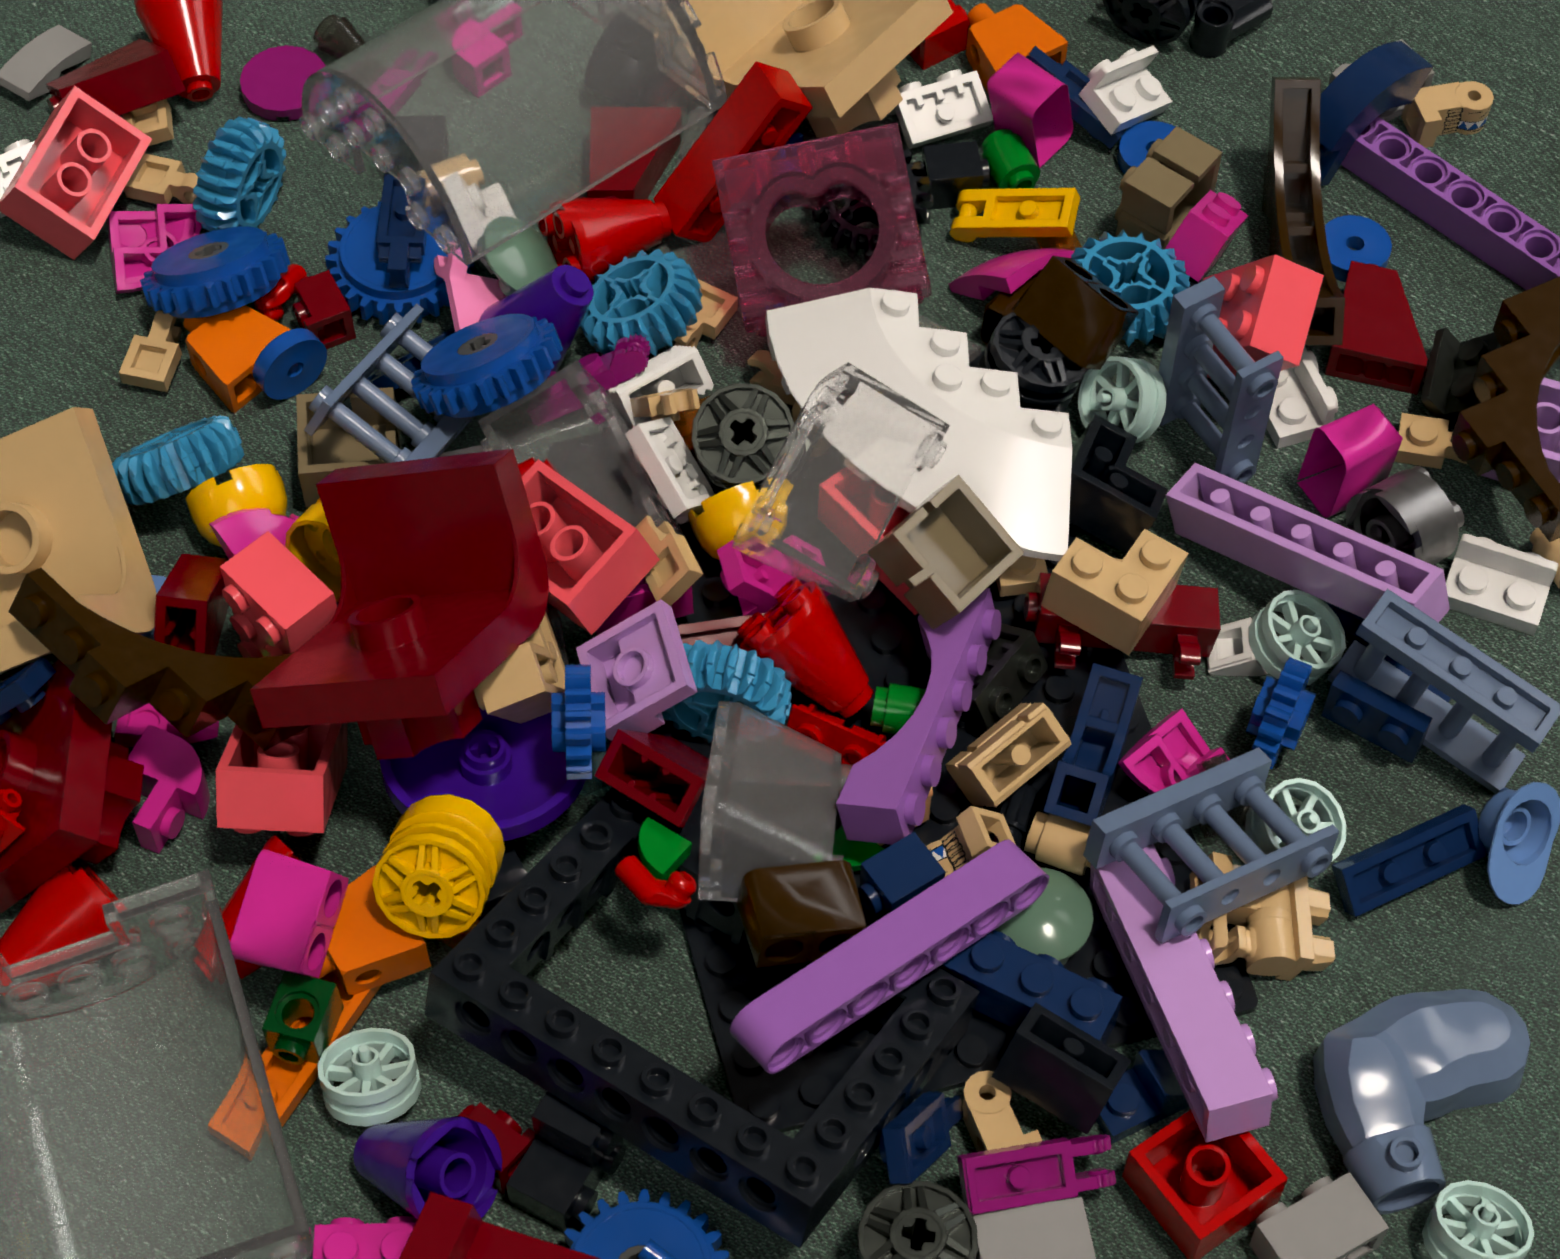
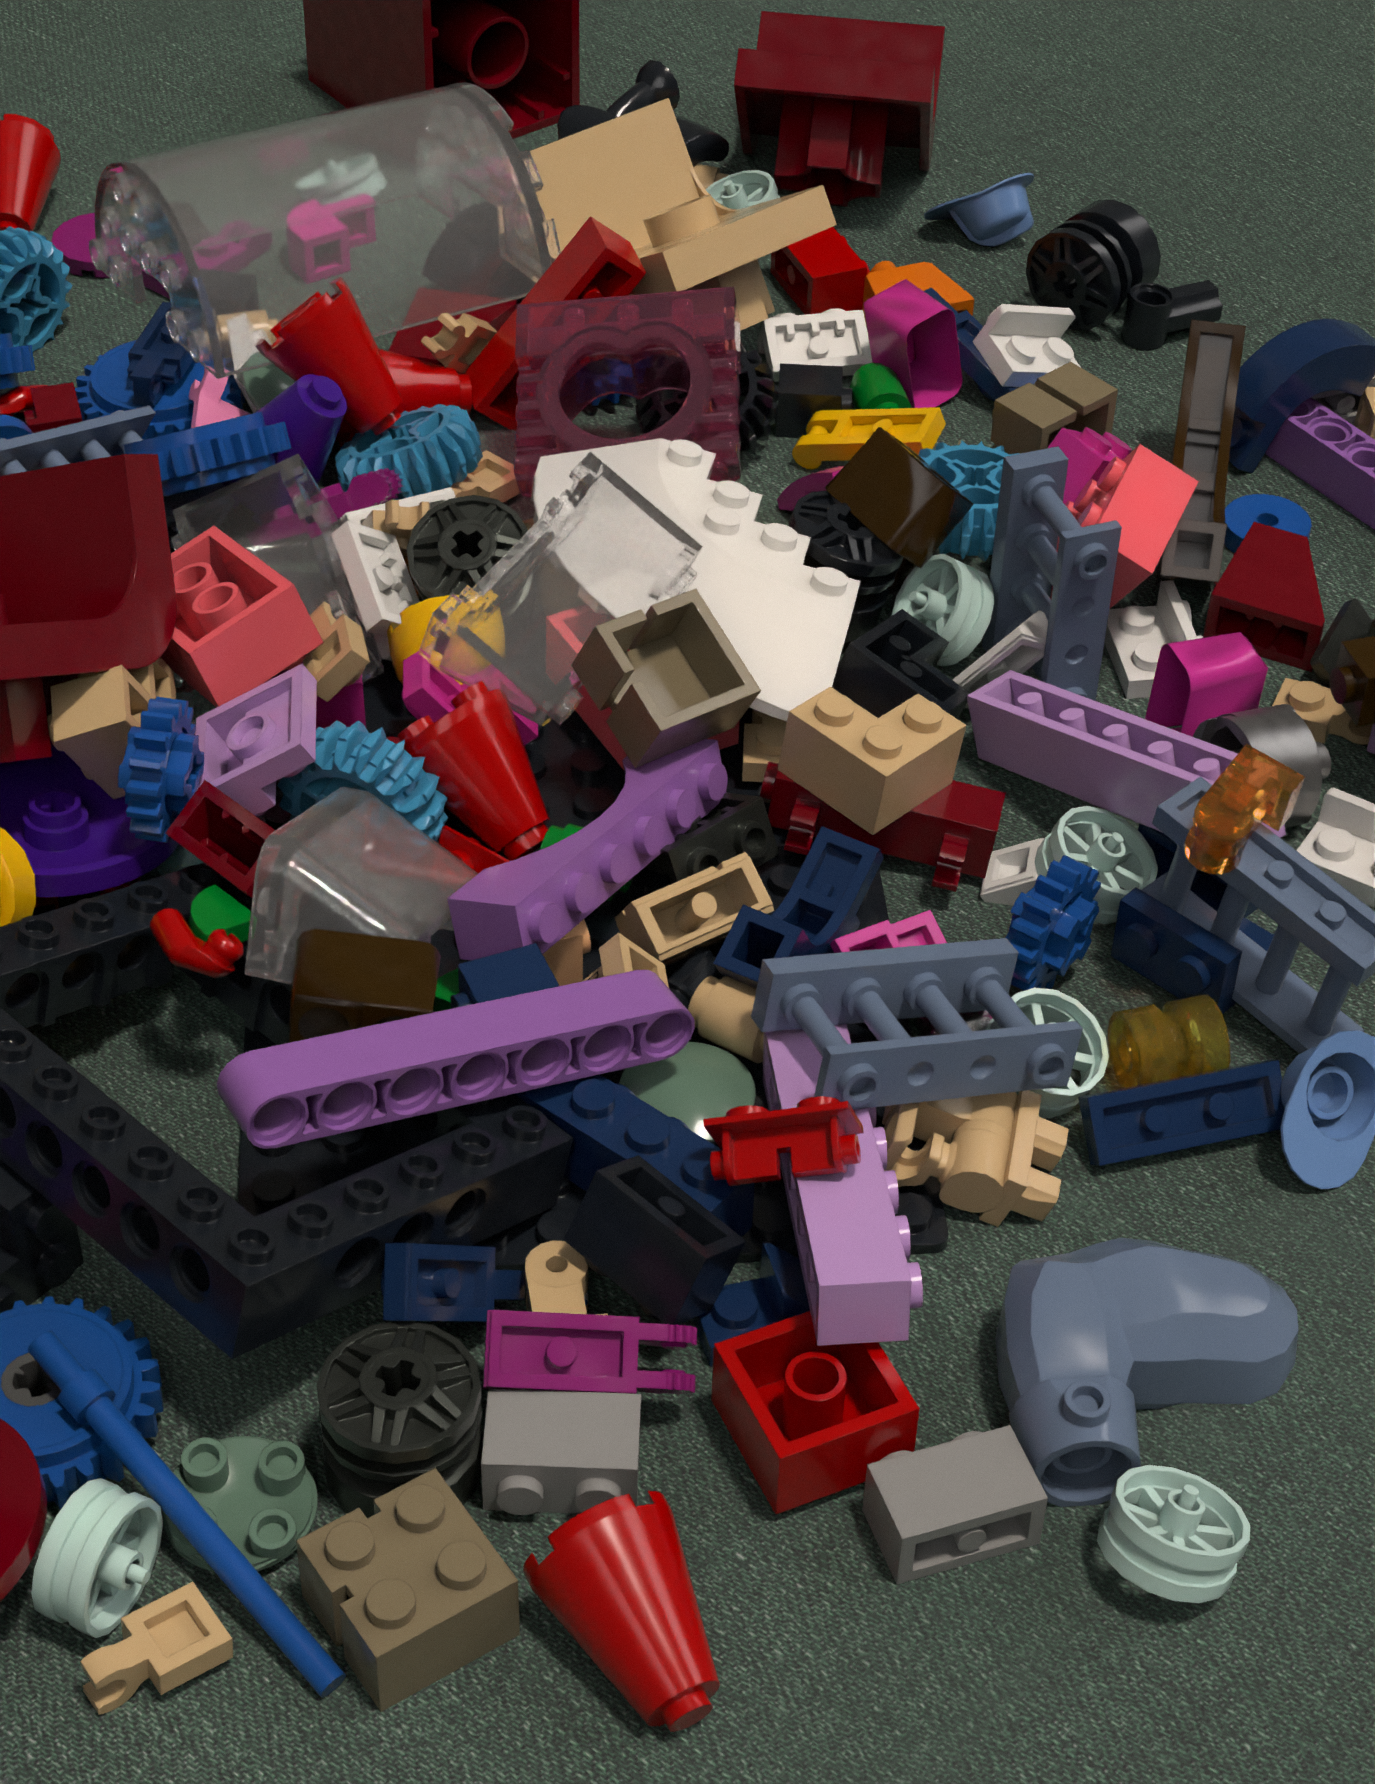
camera: 10 degrees right, 15 degrees down
none -> red cone [255,277,403,436]
none -> tan plate [421,313,497,374]
none -> red hinge [703,1096,864,1186]
none -> white slope [953,610,1048,709]
none -> clear yellow wheel [1108,994,1230,1088]
none -> clear orange leg [1184,744,1305,874]

